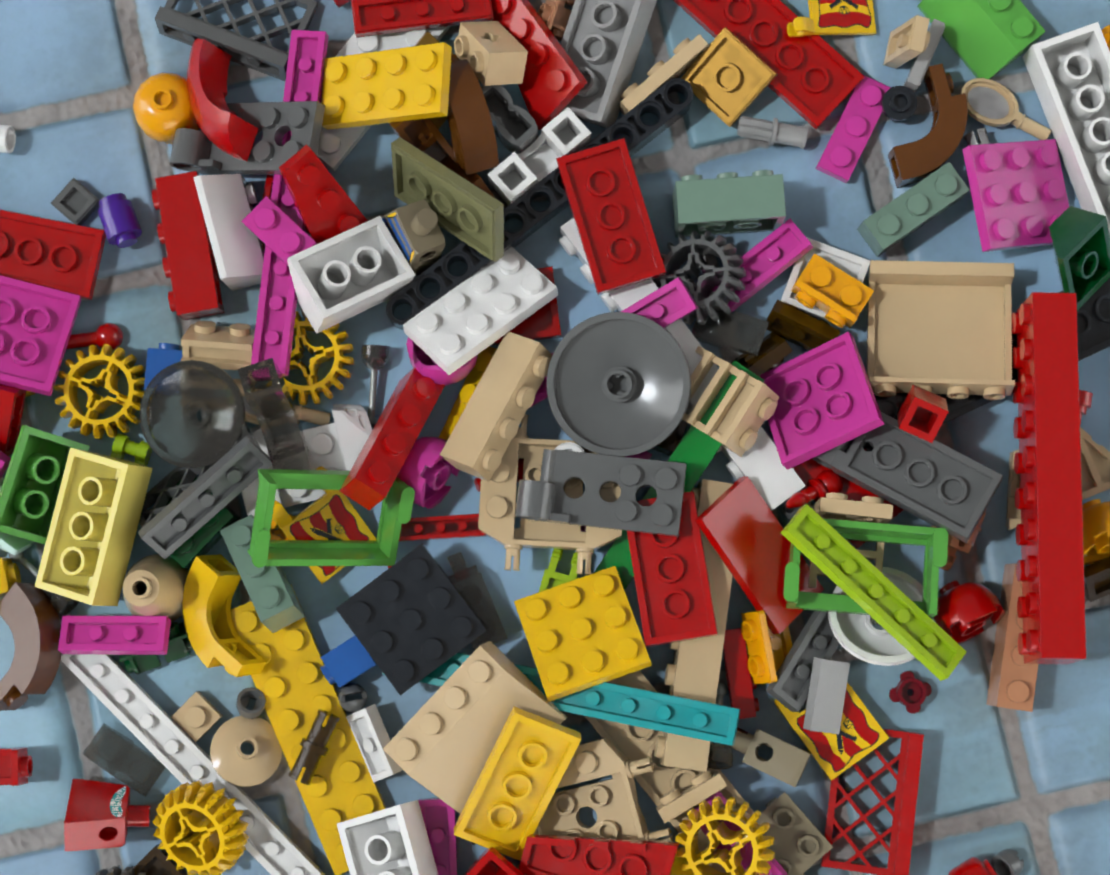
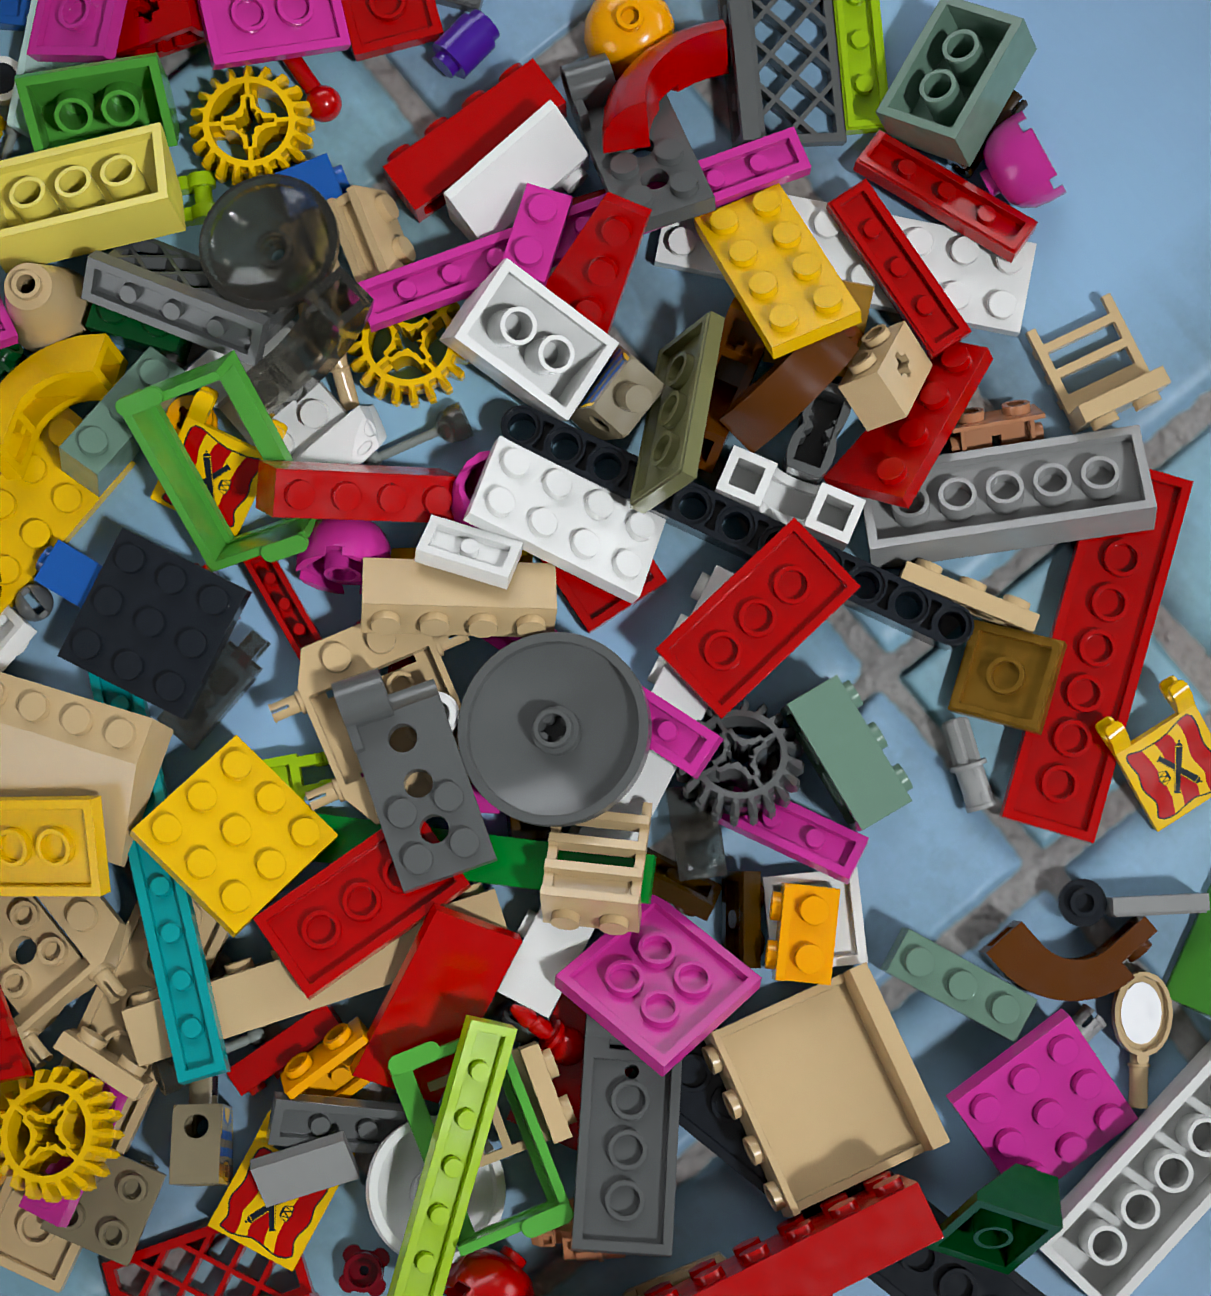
camera: 60 degrees right, 0 degrees up
dark pink plate [815,75,890,184] -> none
tan plate [883,15,930,69] -> none
red brick [897,385,949,443] -> none
none -> white plate [415,515,523,589]

